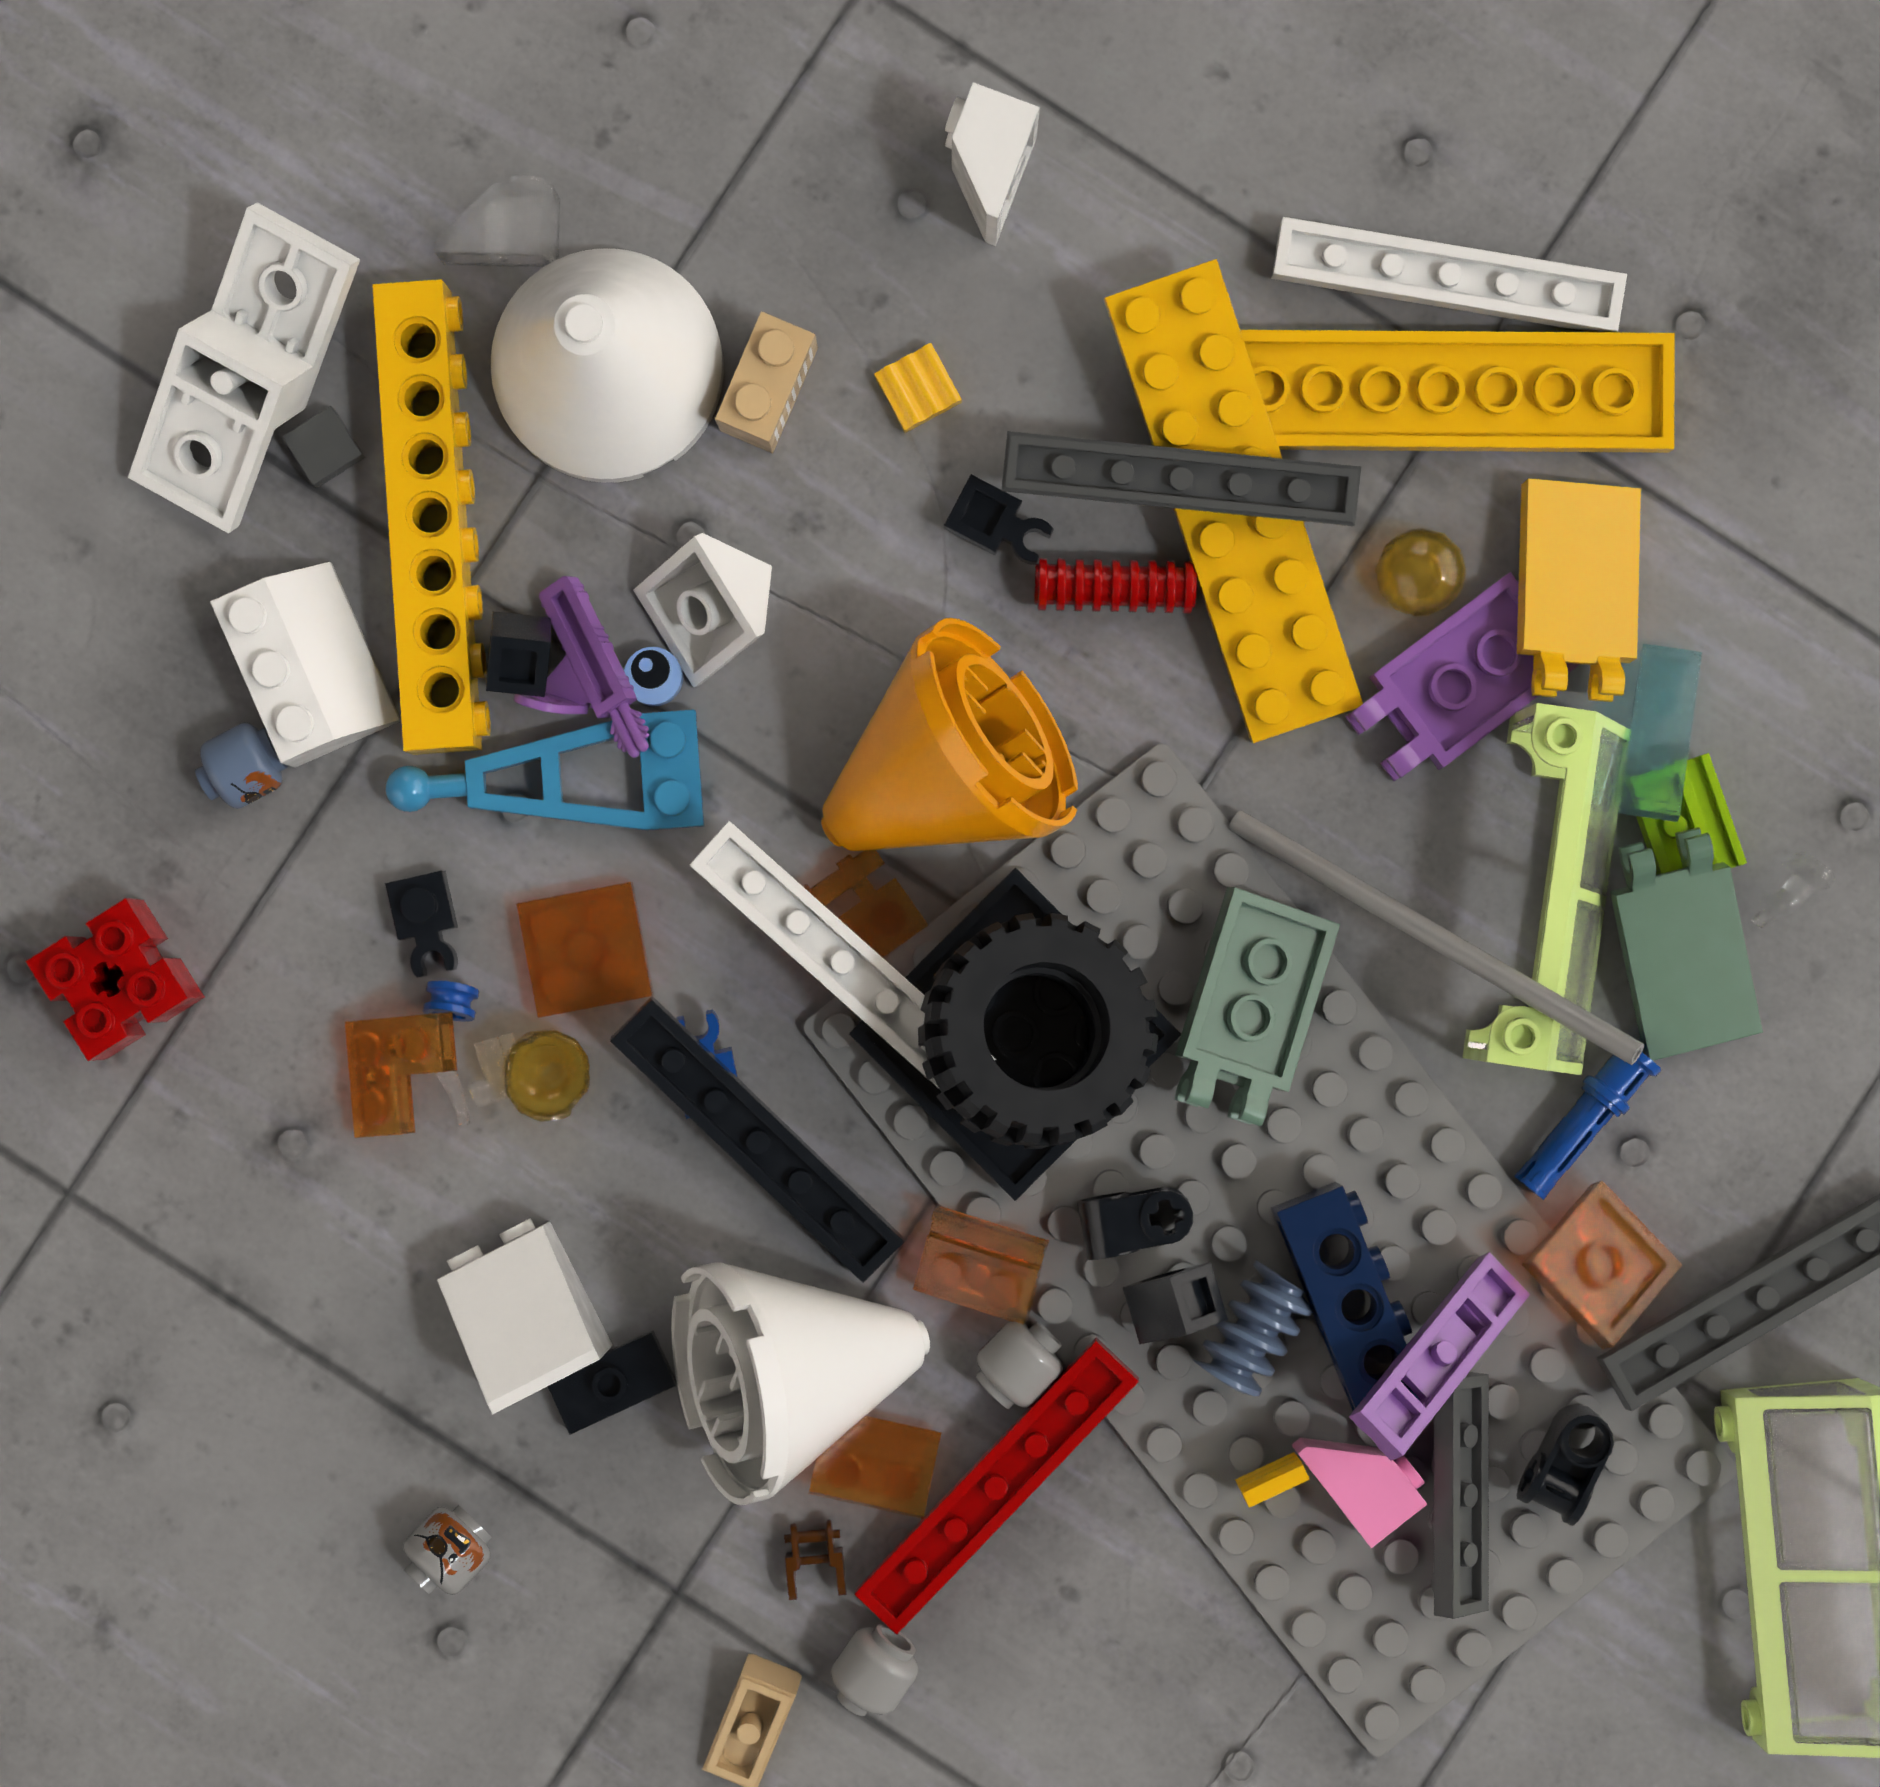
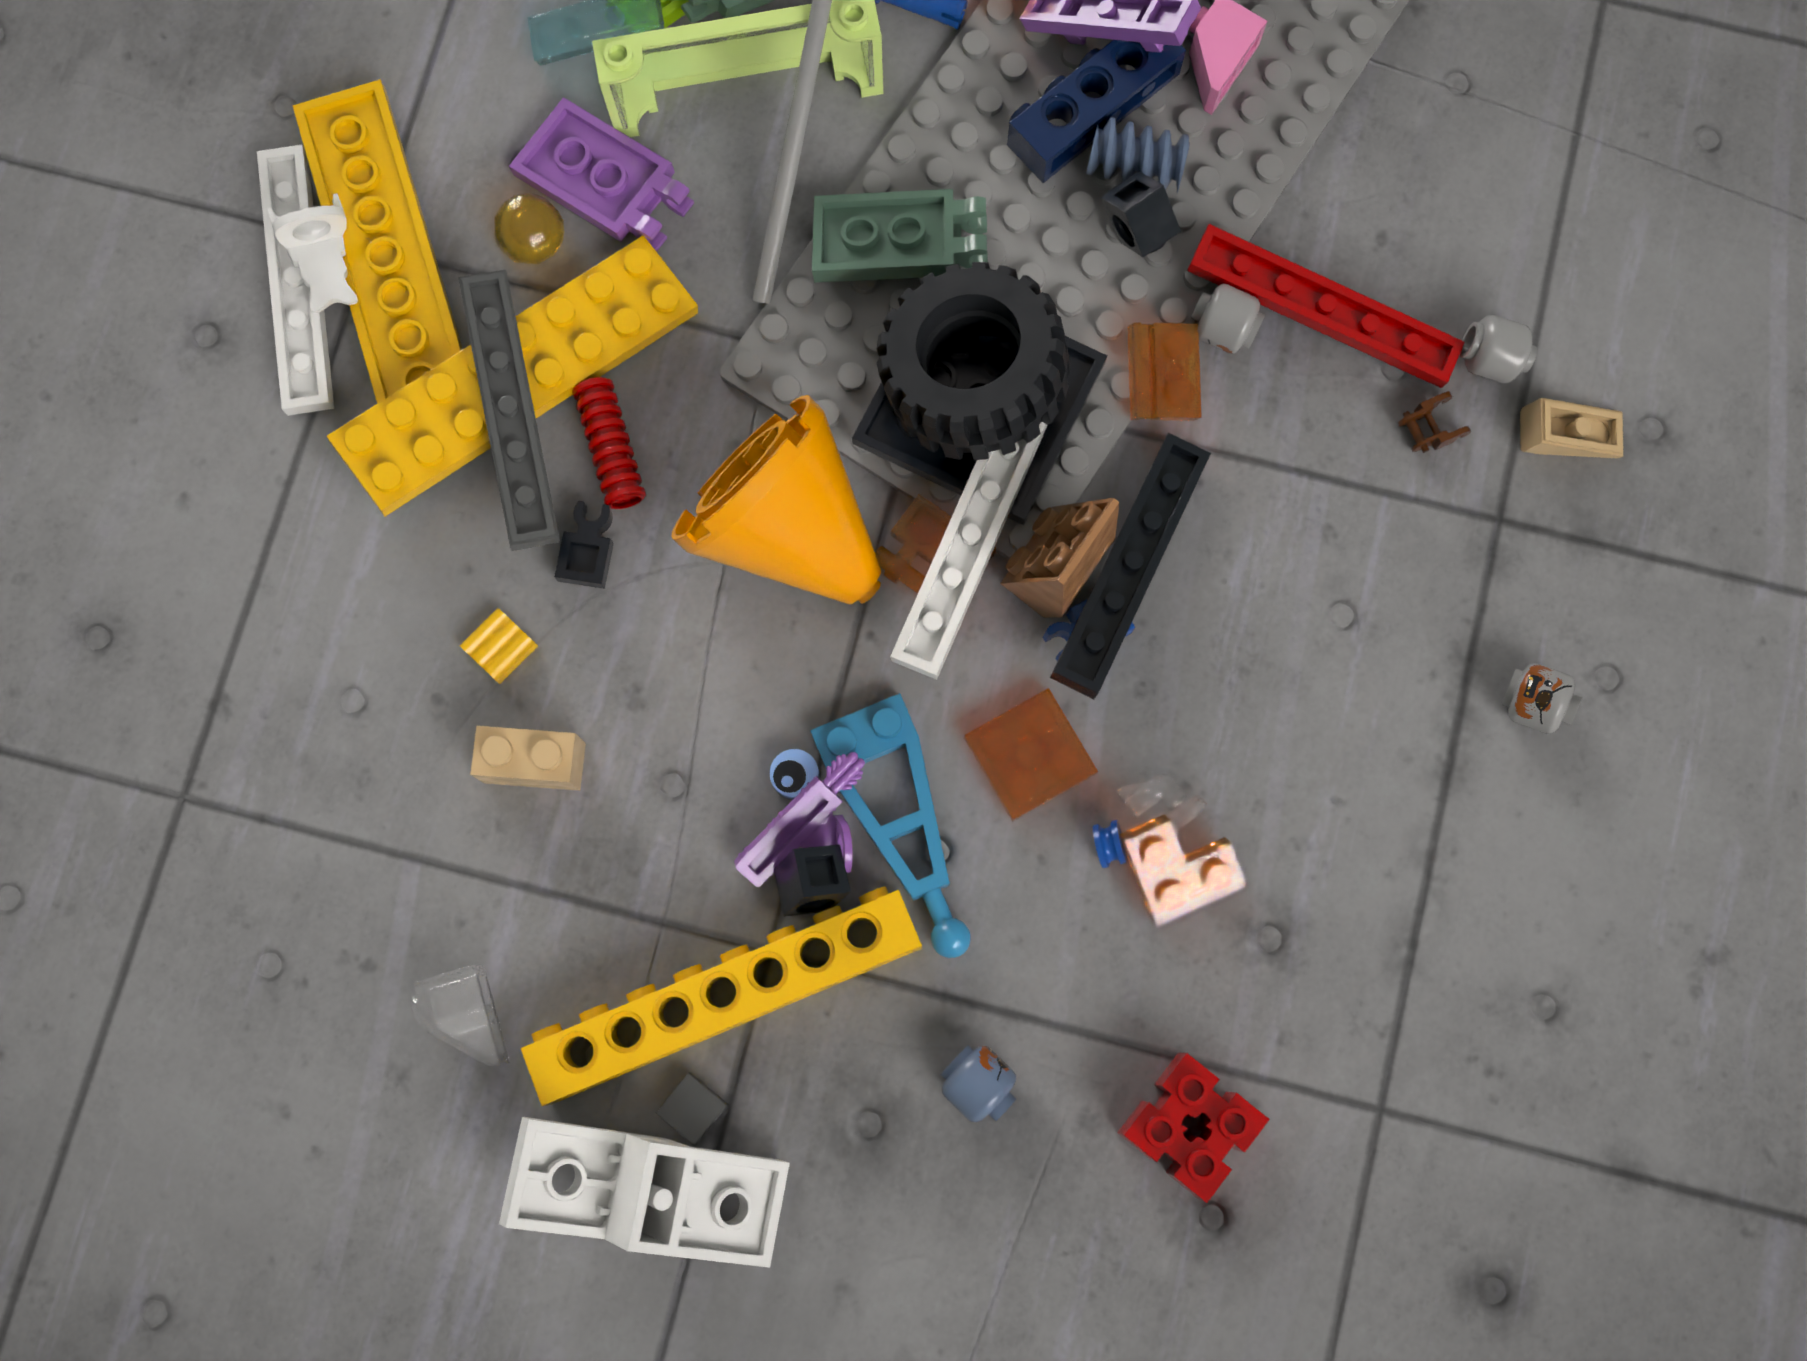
camera: 110 degrees left, 10 degrees down
white slope [210,562,401,768] -> none
black plate [385,871,458,978] -> none
white slope [437,1218,613,1415] -> none
white cone [491,248,724,483] -> none
clear yellow hair [502,1028,590,1122] -> none
black plate [547,1330,677,1435] -> none
white slope [633,533,772,688] -> none
white cone [671,1262,930,1505] -> none
clear orange plate [808,1416,942,1519] -> none
white slope [945,82,1040,246] -> none
black piece [1077,1187,1193,1260] -> none
yellow piece [1235,1452,1310,1508] -> none
yellow tile [1517,478,1641,702] -> none
none -> white hair [267,193,358,313]
none -> medium nougat slope [1000,498,1120,618]

